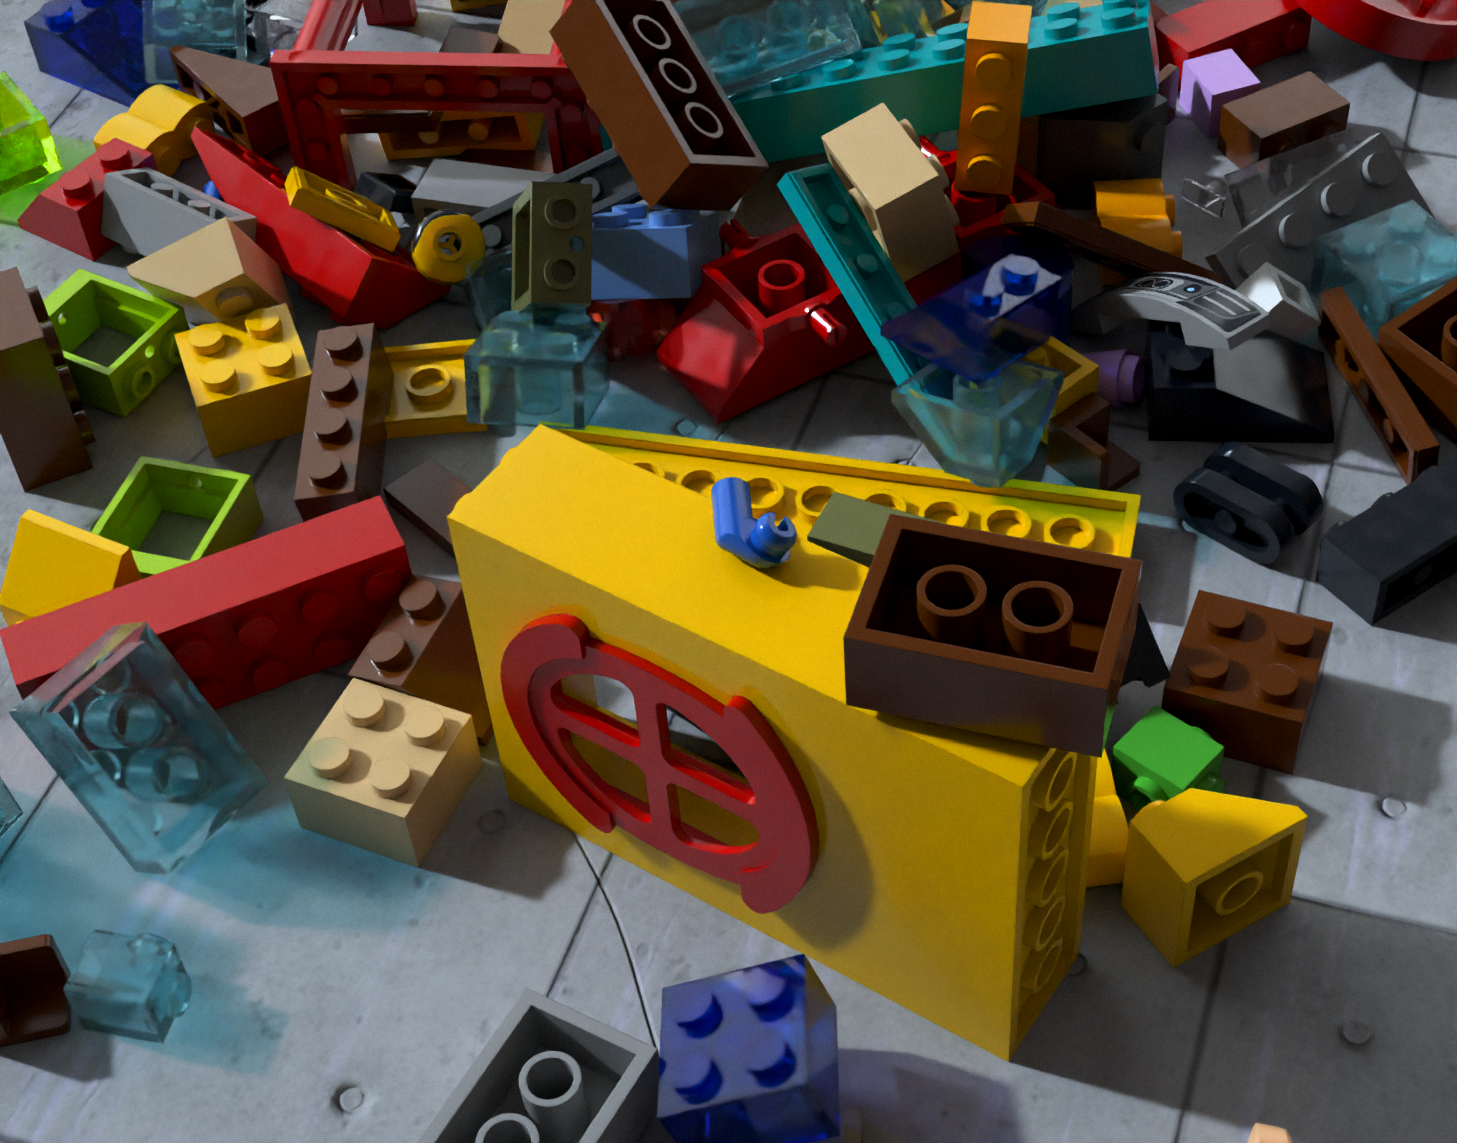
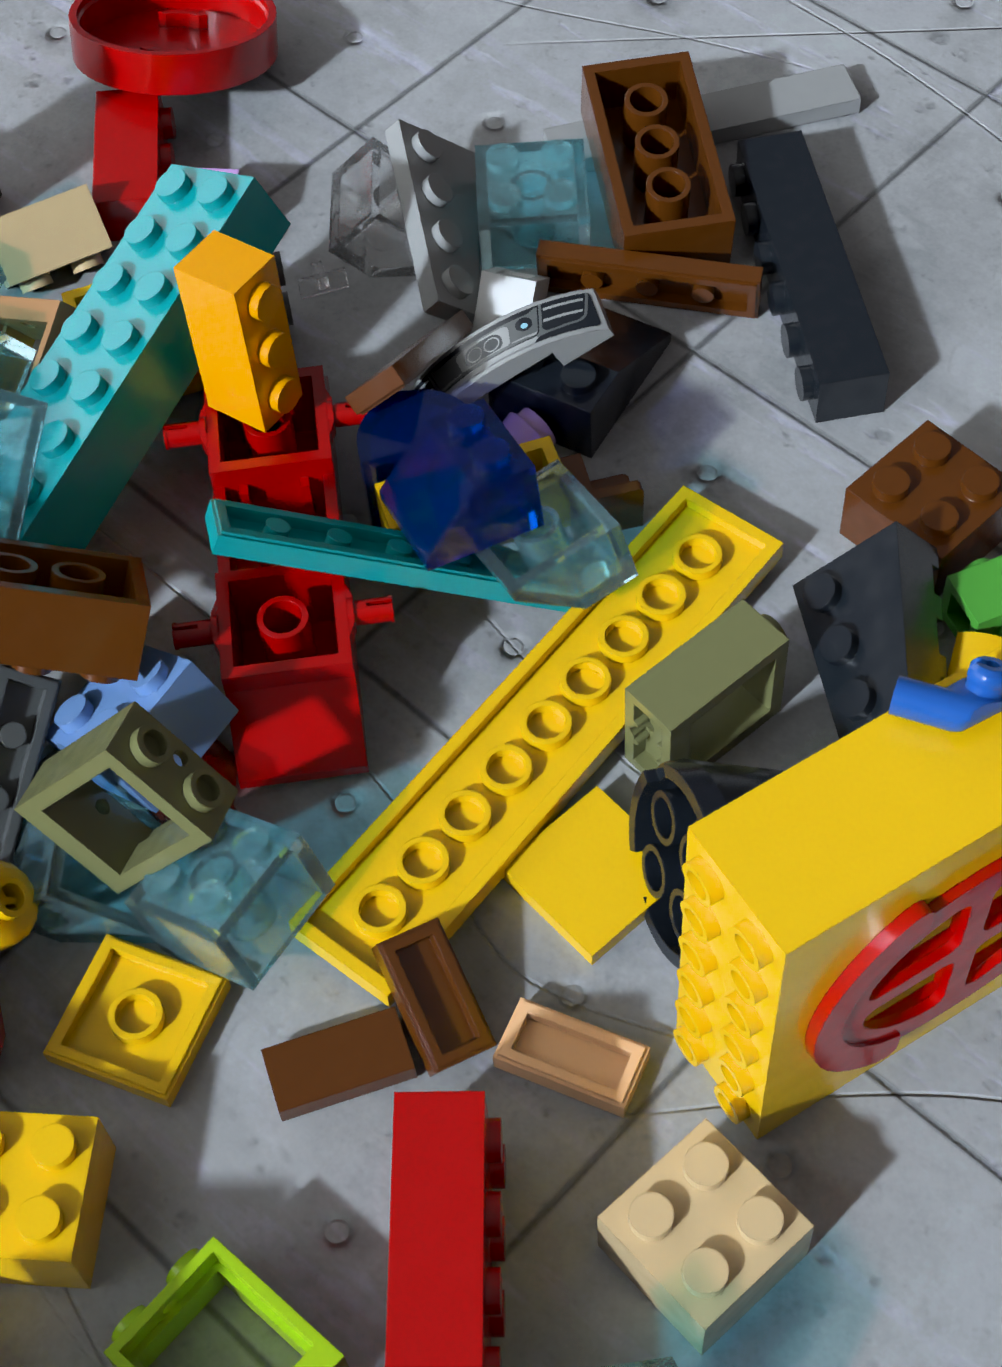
camera: 65 degrees left, 10 degrees up
reddish brown brick [294,323,394,522] -> none
reddish brown slope [347,574,494,747] -> none
tan brick [821,103,960,283] -> none
light orange brick [1091,178,1182,285] -> none
black brick [1173,441,1323,564] -> none
reddish brown brick [1217,71,1350,183] -> none

